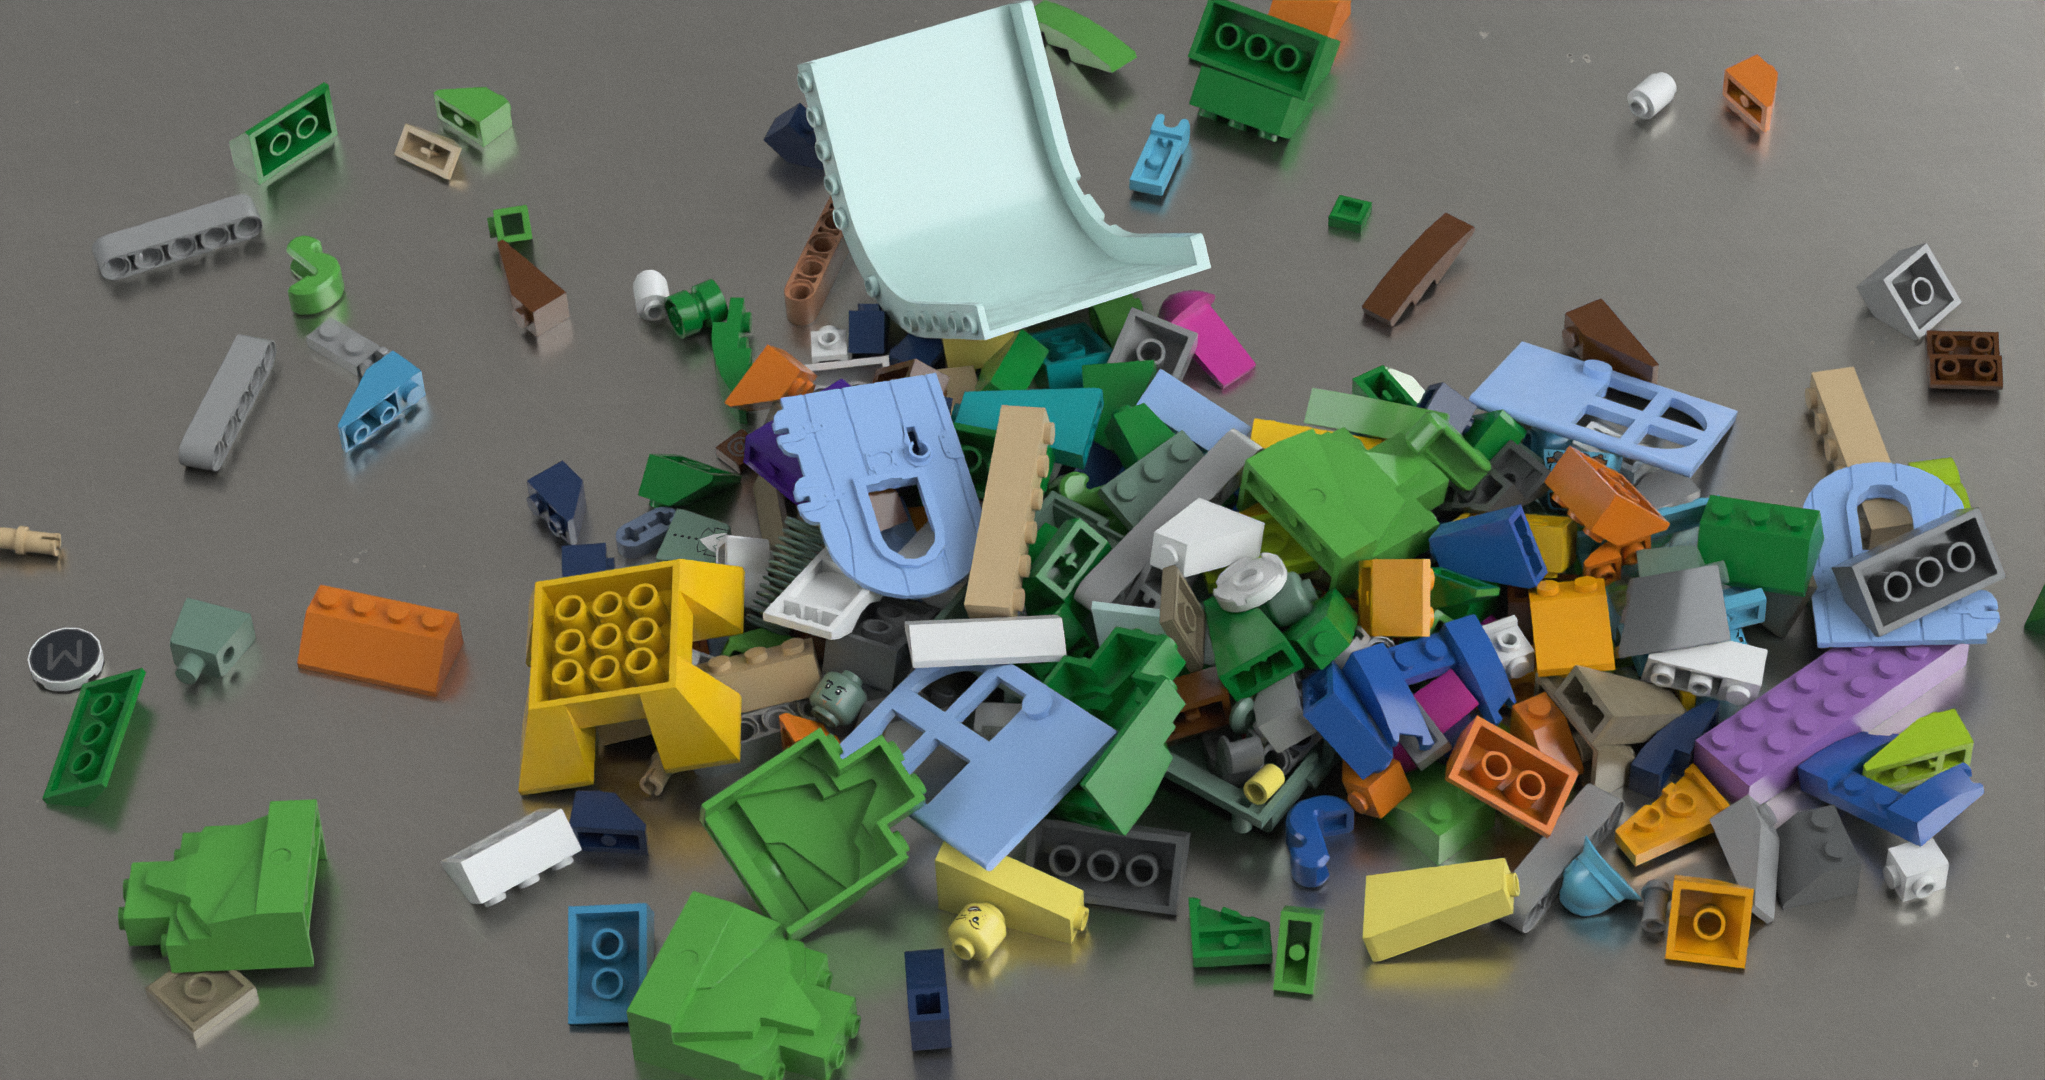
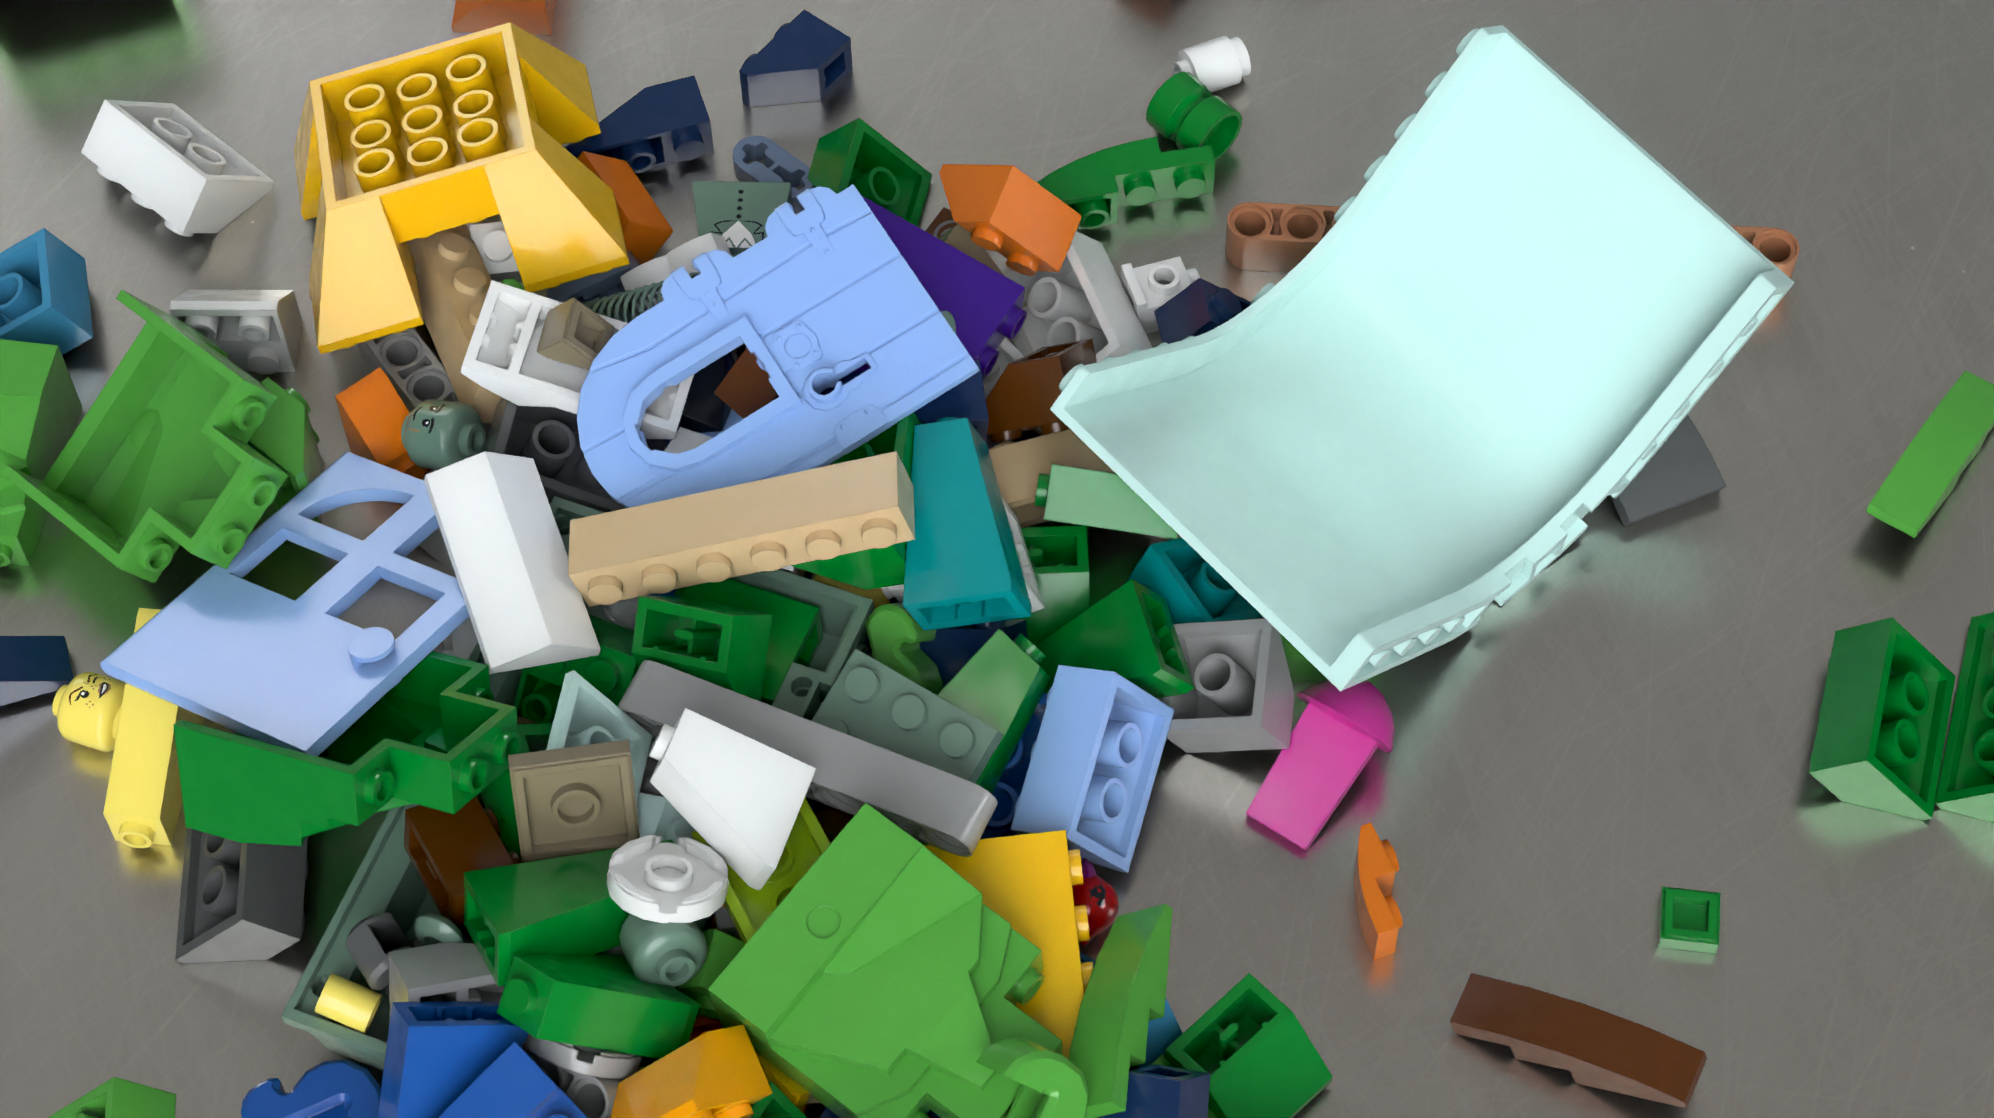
camera: 75 degrees right, 10 degrees up
dark blue slope [569,790,650,855] -> none
medium azure plate [1129,114,1190,196] -> none
green wing [1188,897,1273,968] -> none
none -> white slope [169,290,303,375]
none -> dark tan slope [537,297,614,370]
none -> orange slope [1354,822,1403,960]

